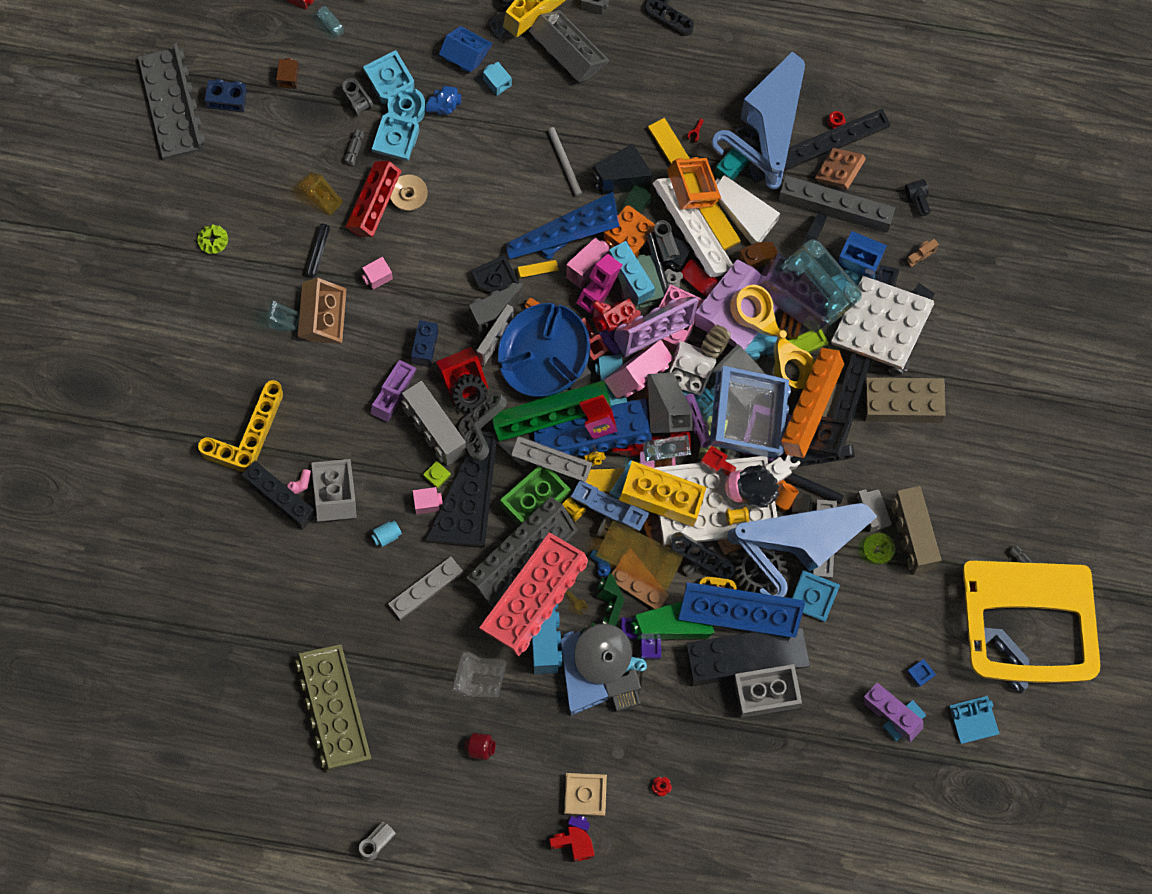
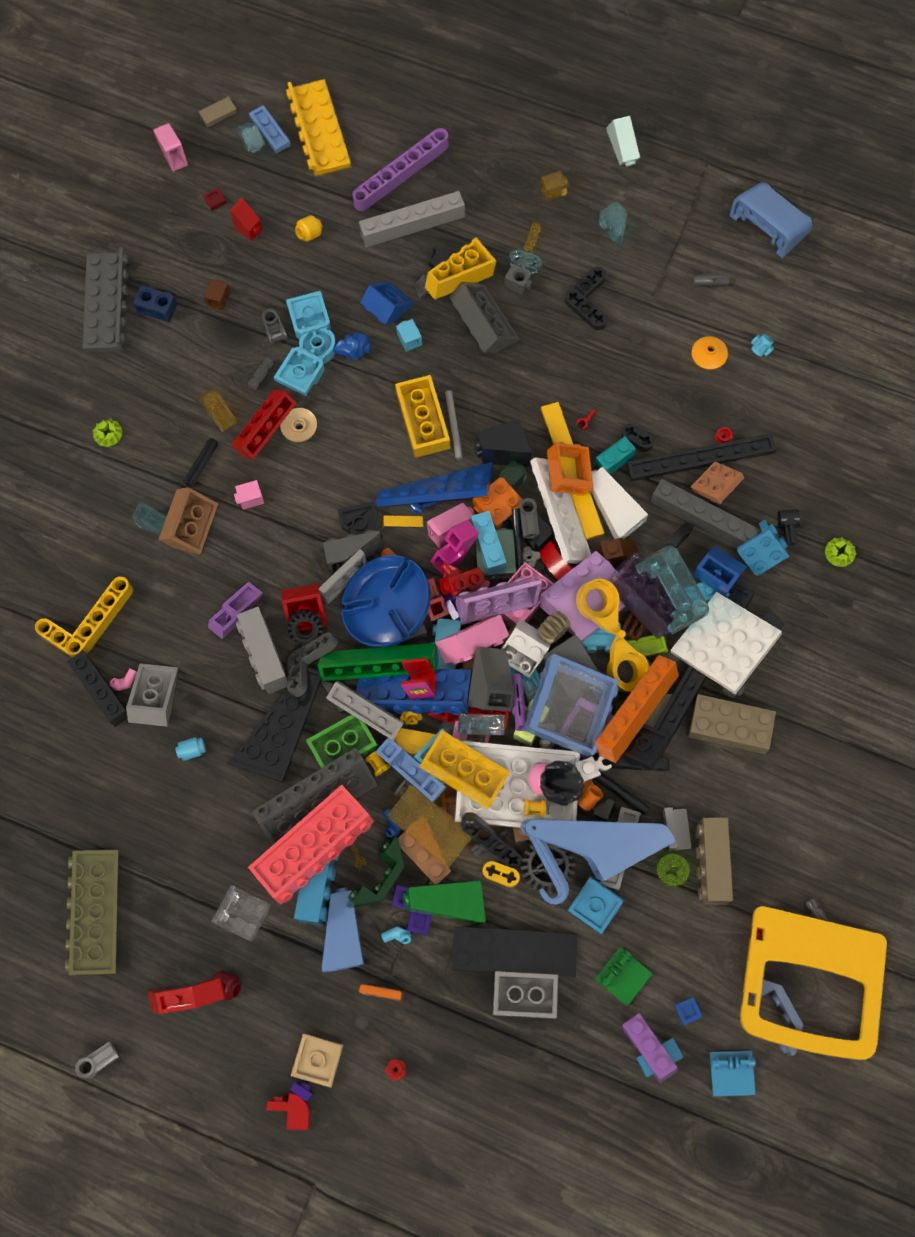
camera: 20 degrees right, 0 degrees up
clear light blue beam [316,5,345,38] -> none
light grey plate [388,557,463,621] -> none
dark blue brick [411,320,439,367] -> none
bright pink brick [413,487,442,515] -> none
lime plate [423,461,451,489] -> none
dark grey dish [573,624,632,684] -> none
dark grey piece [603,669,641,712] -> none
blue plate [678,582,805,638] -> none
red plate [700,445,736,476] -> none
medium blue piece [711,52,805,189] -> none
medium nougat plate [906,239,939,267] -> none
none -> red slope [148,977,226,1014]
none -> orange tile [359,984,404,1001]
none -> yellow brick [395,375,450,458]
none -> green hinge [595,947,653,1006]
none -> light orange dish [691,336,728,370]
none -> dark azure bracket [737,519,789,575]
none -> medium azure gear [751,334,774,357]
none -> lime gear [825,537,856,567]

